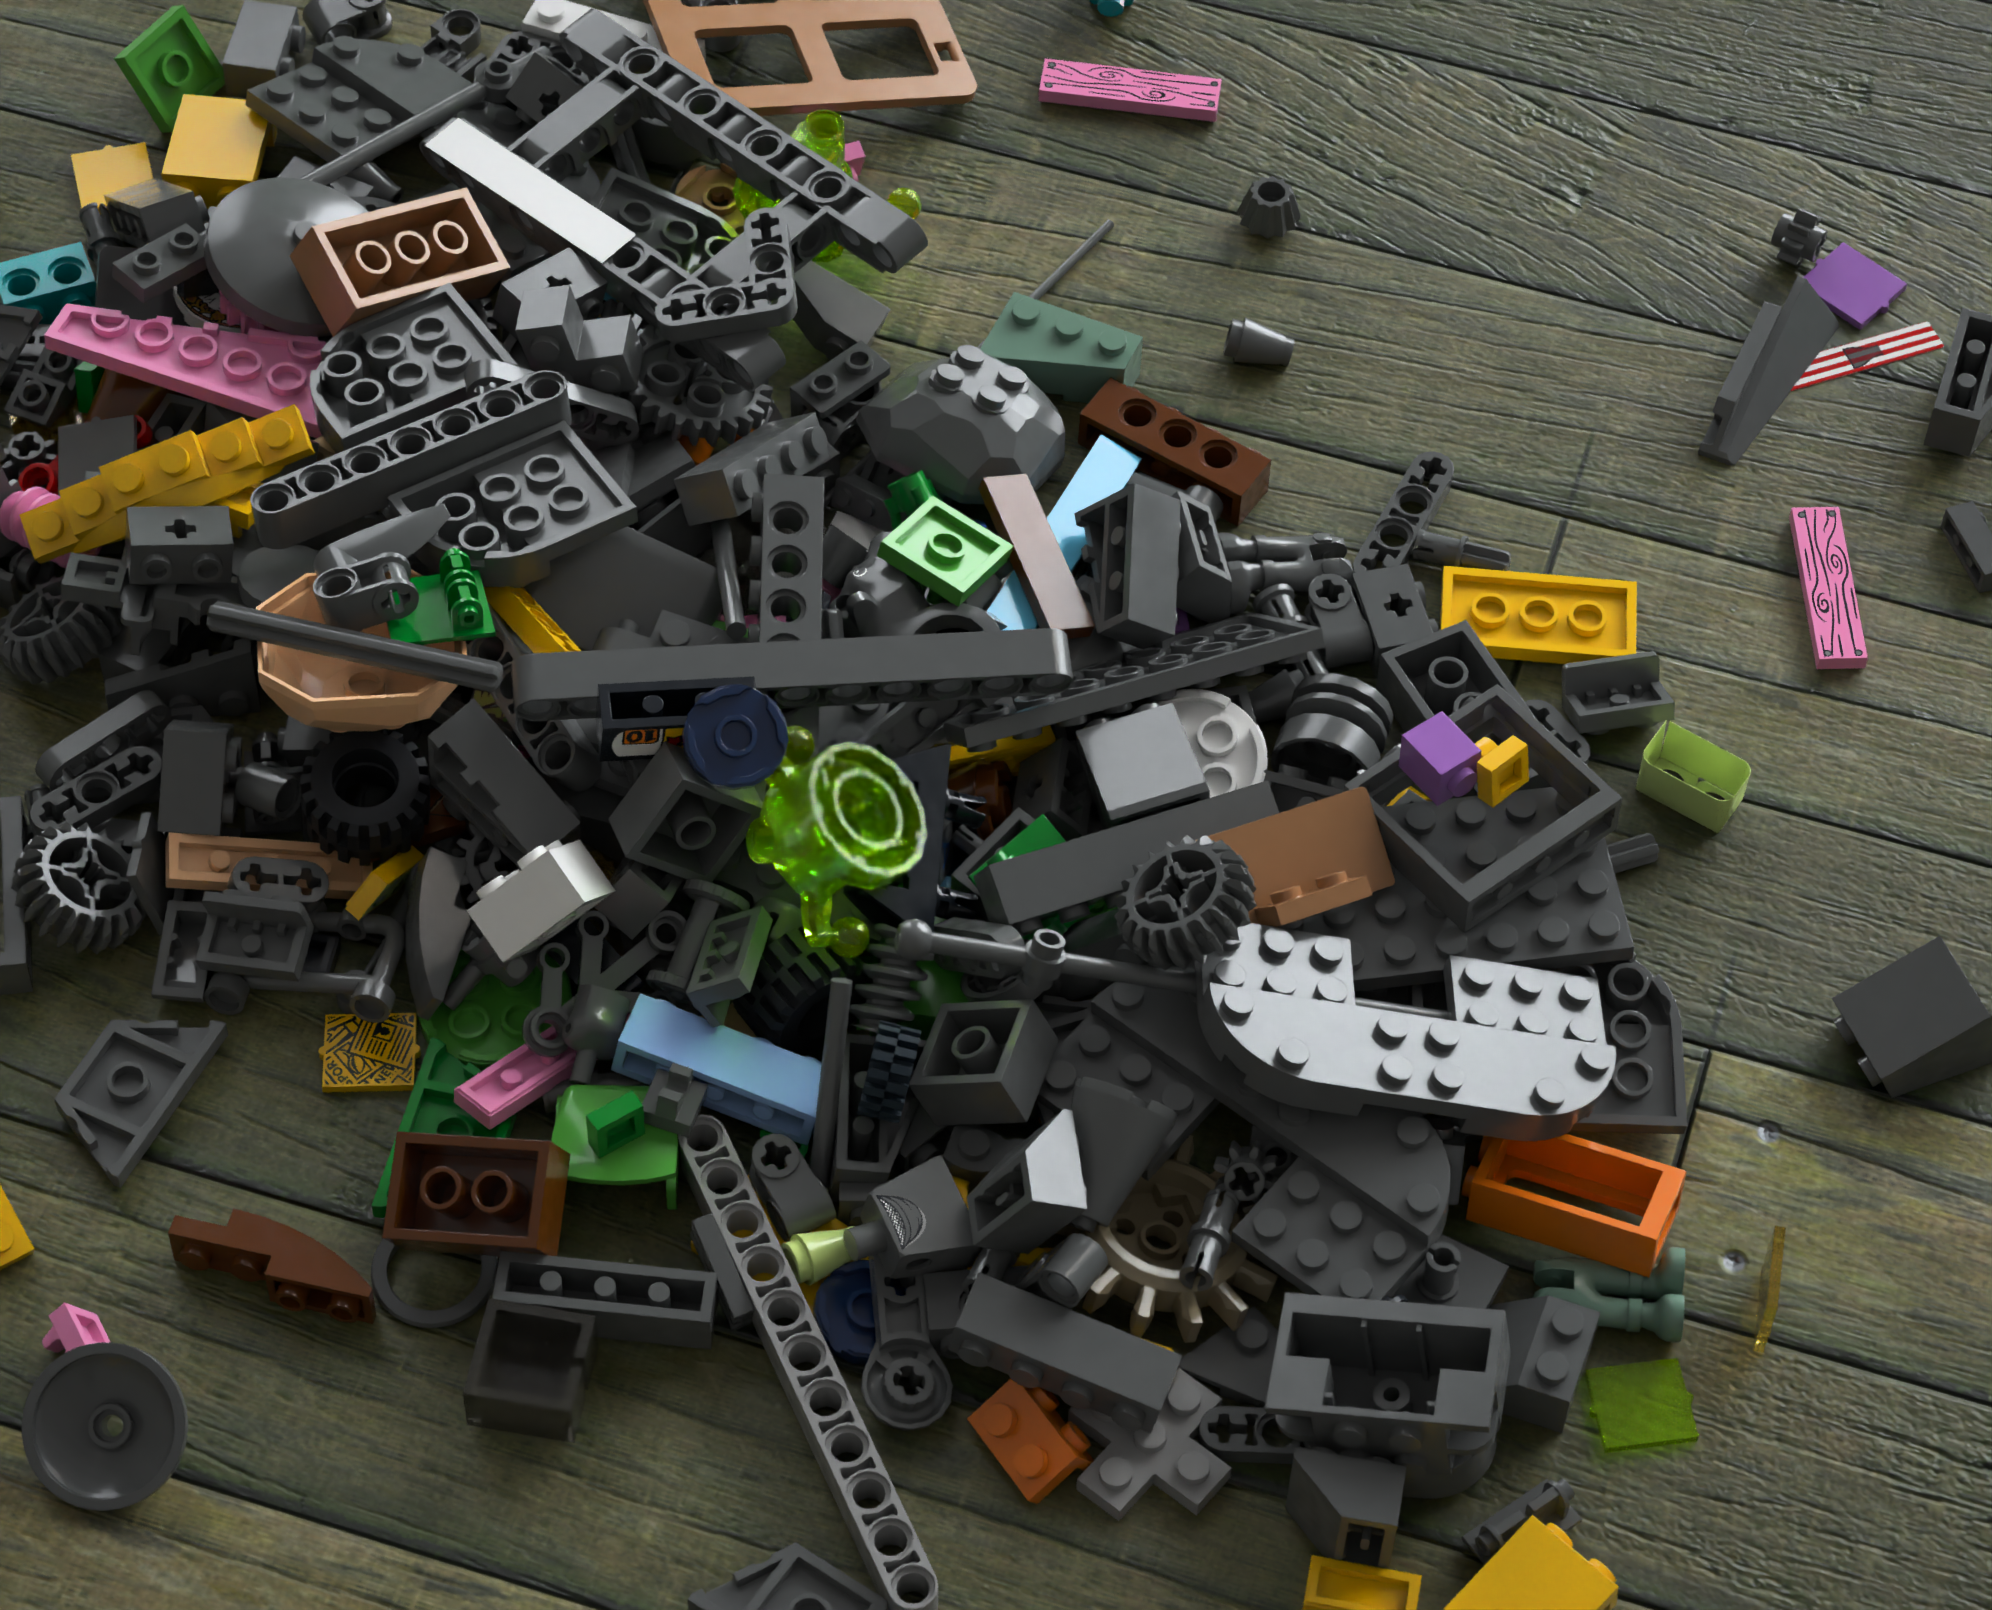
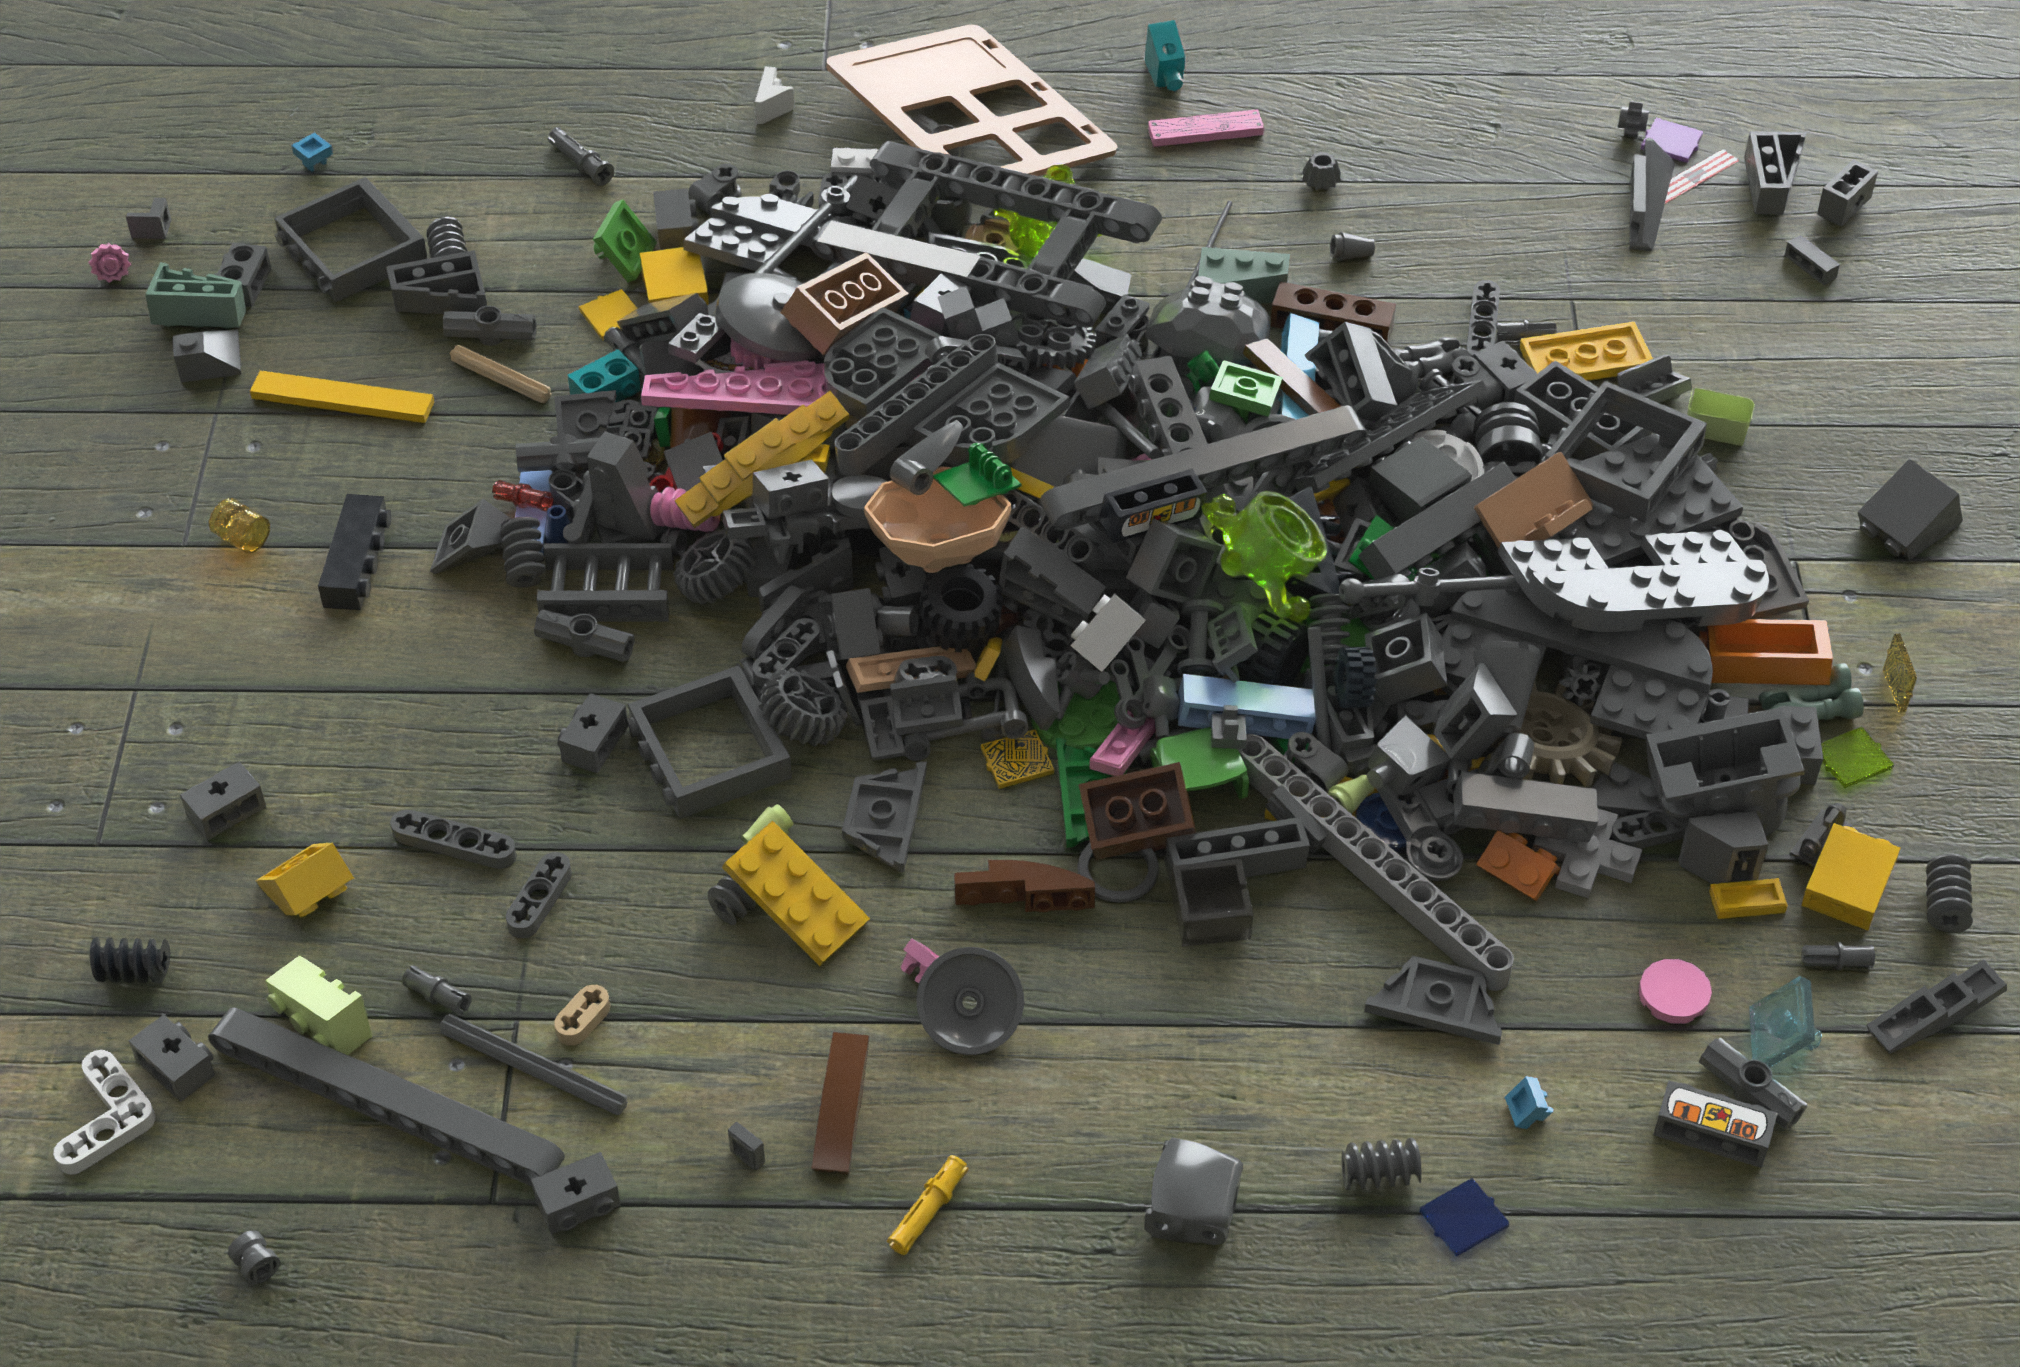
camera: 15 degrees left, 5 degrees down
dark grey axle [207,601,503,692] -> none
dark grey piece [313,552,419,632] -> none
green tile [586,1091,645,1159] -> none
dark grey beam [655,207,798,342] -> none
dark blue tile [682,684,789,790] -> none
dark grey gear [1115,835,1257,970] -> none
dark grey pin [1179,1189,1239,1291] -> none
medium lavender brick [1399,711,1481,806] -> none
yellow tile [1475,735,1529,808] -> none
bright pink tile [1789,507,1868,669] -> none

